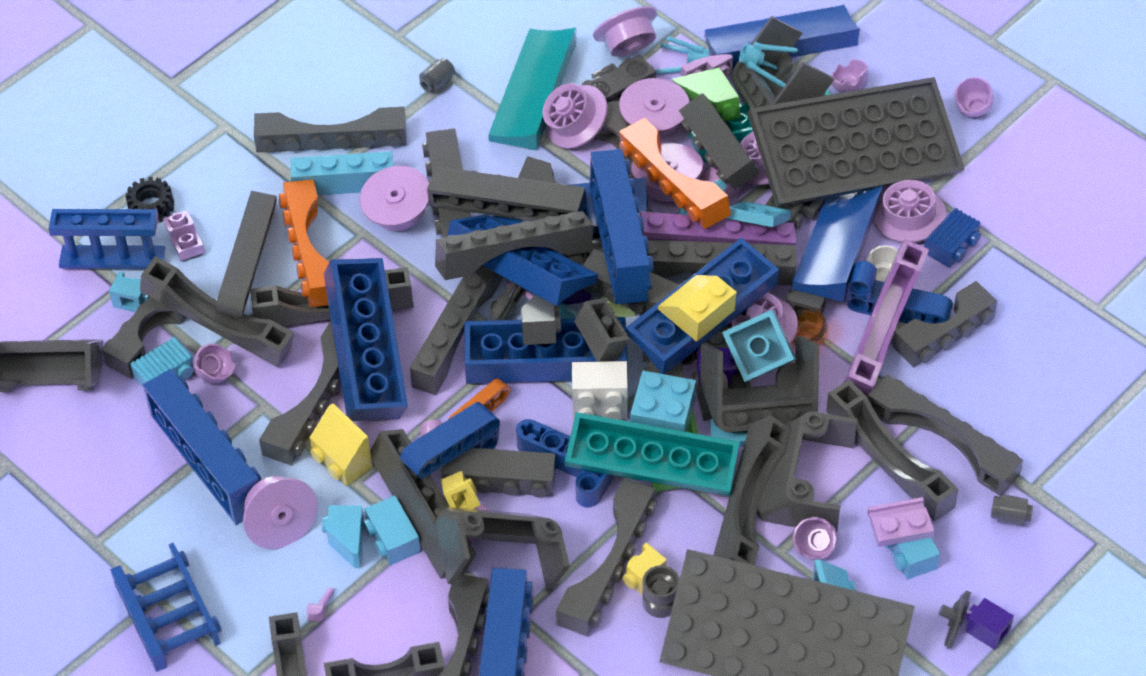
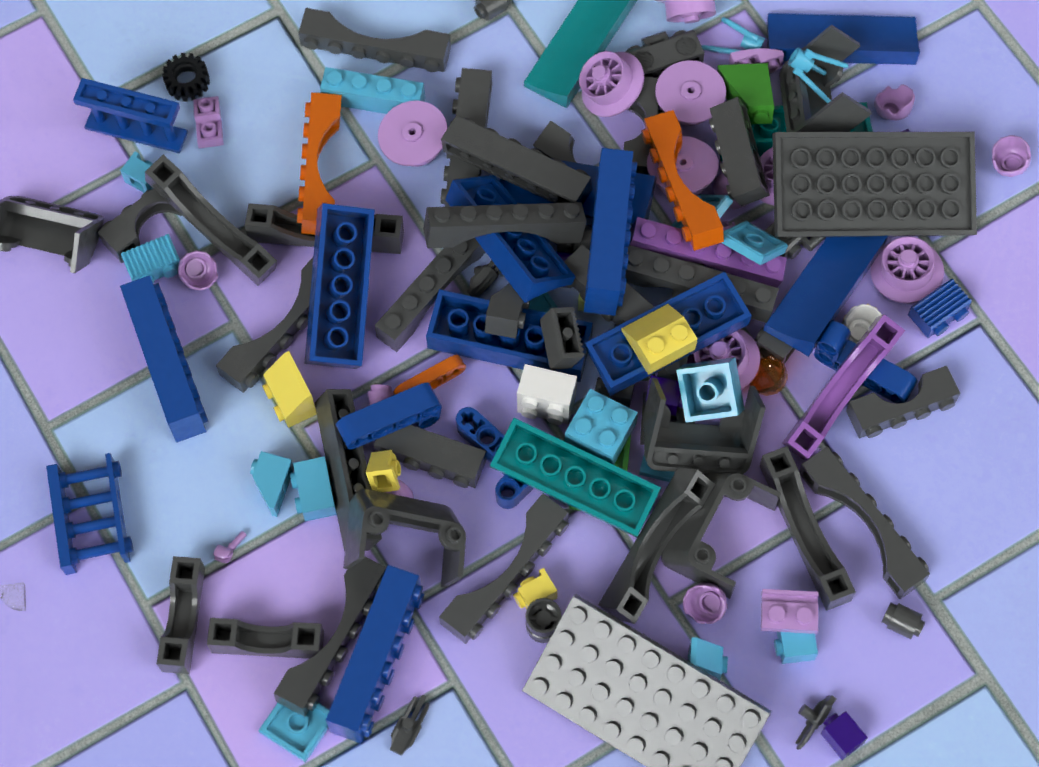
camera: 15 degrees right, 15 degrees up
dark grey beam [215,190,277,318] -> none
lavender piece [243,476,318,549] -> none

